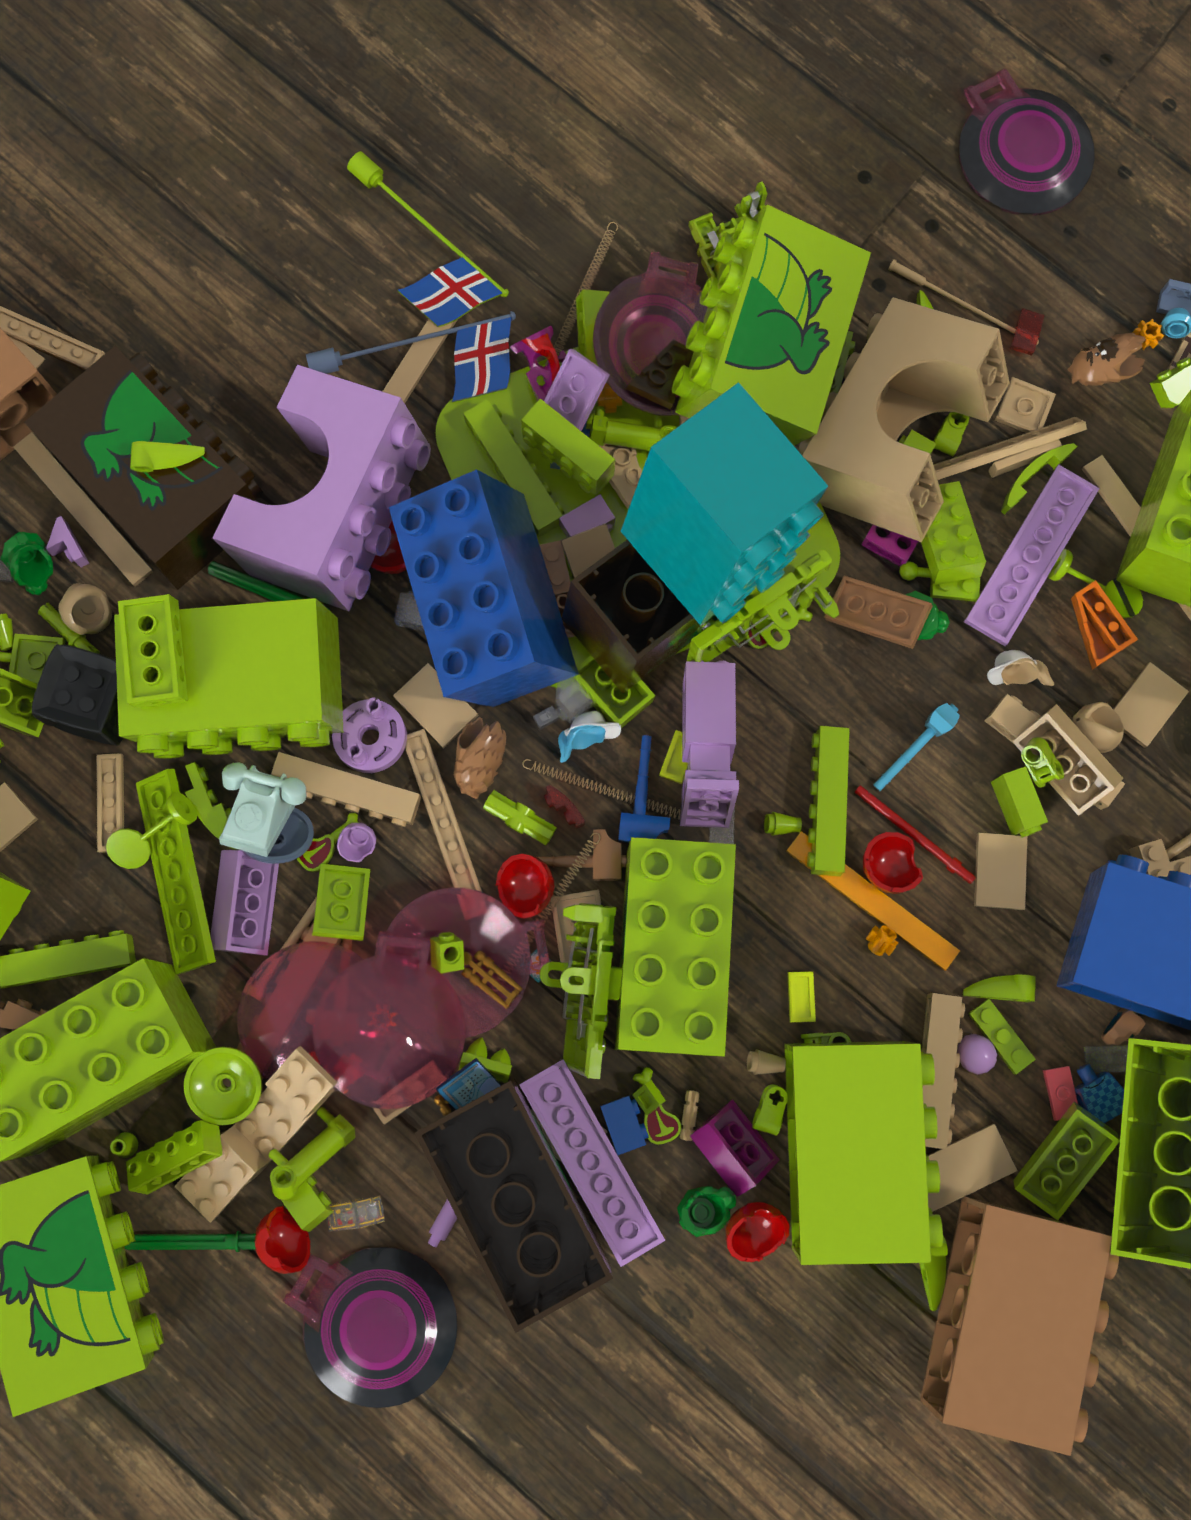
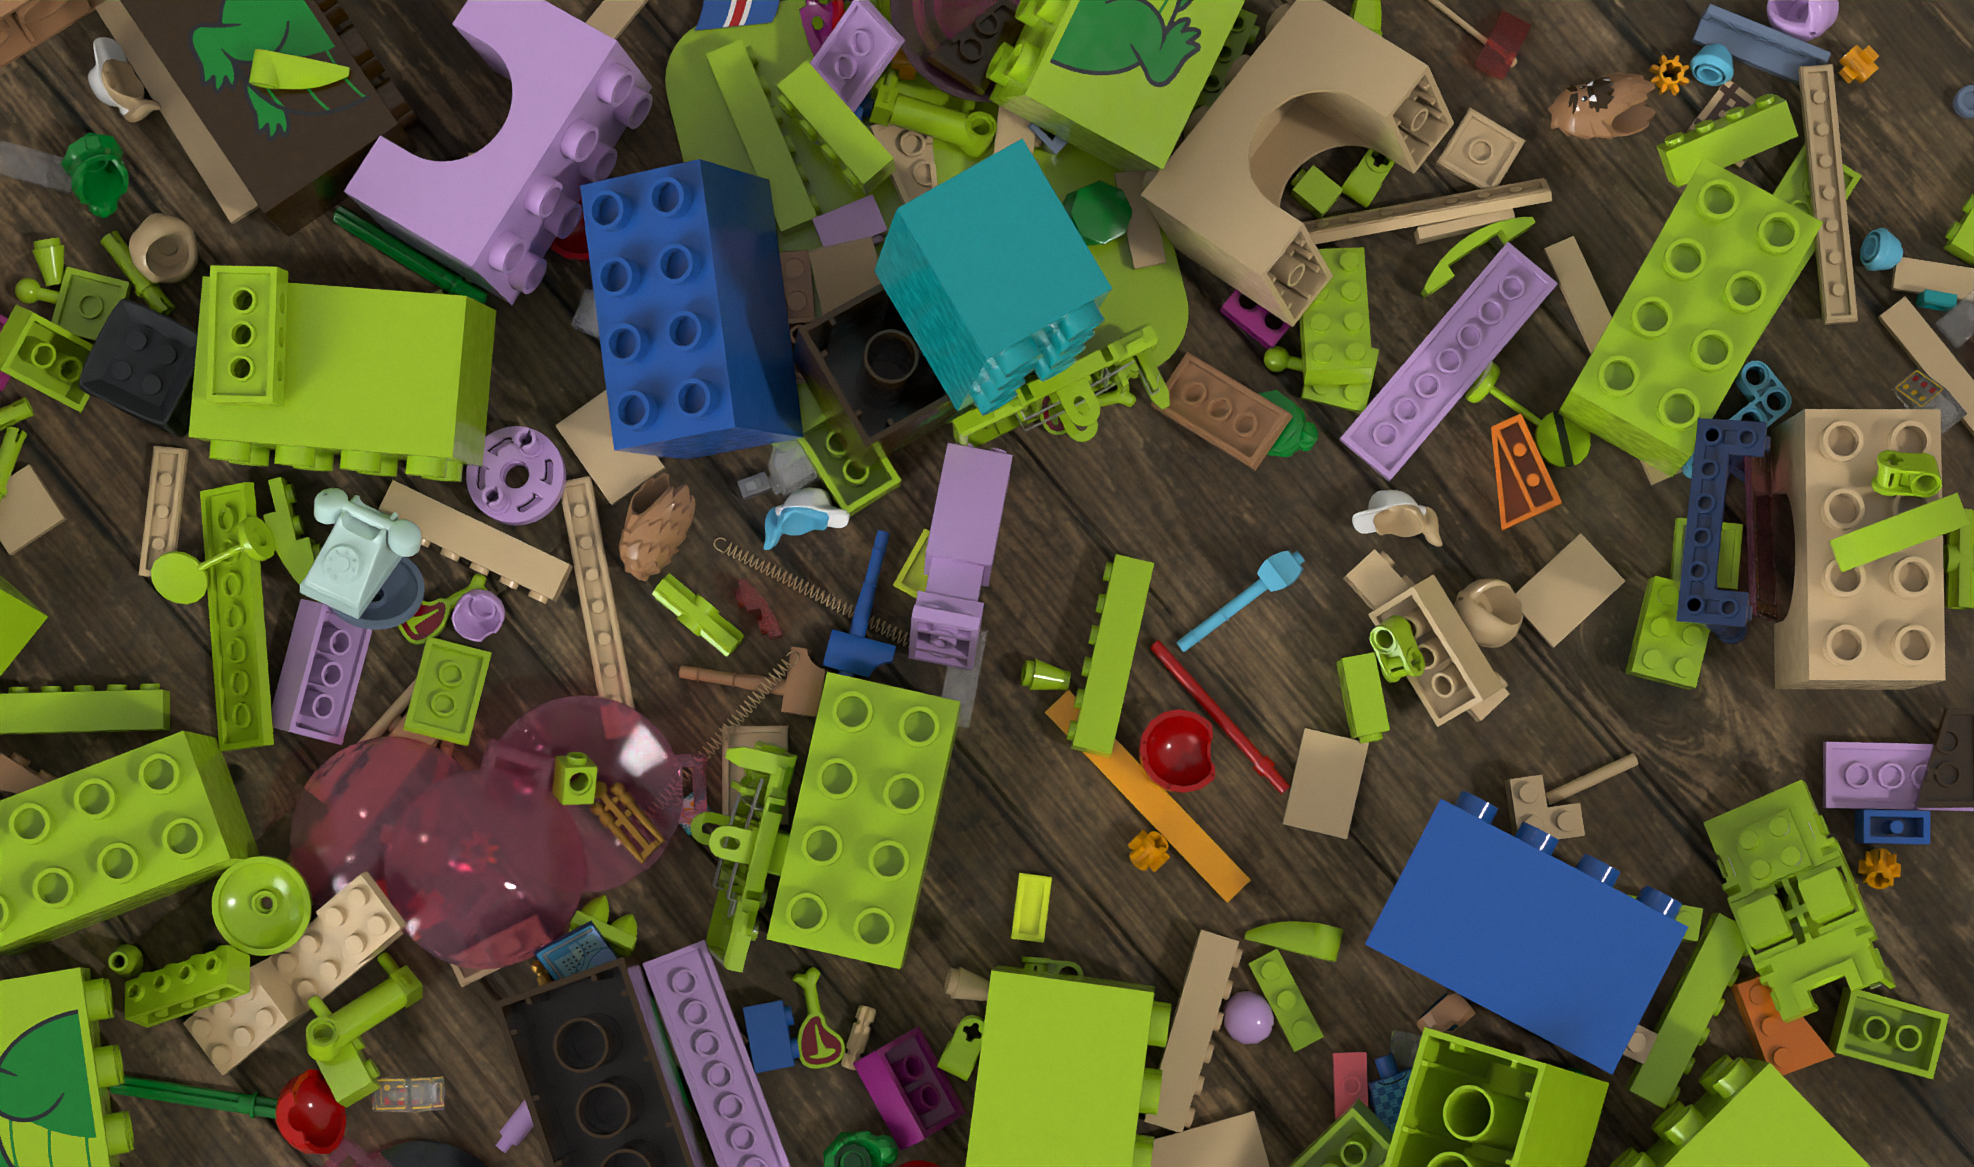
camera: 15 degrees right, 5 degrees up
lavender slope [46,516,89,567] -> none
red cylinder [496,853,555,918] -> none
lime plate [632,1080,666,1115] -> none
none -> tan hair [88,37,161,122]

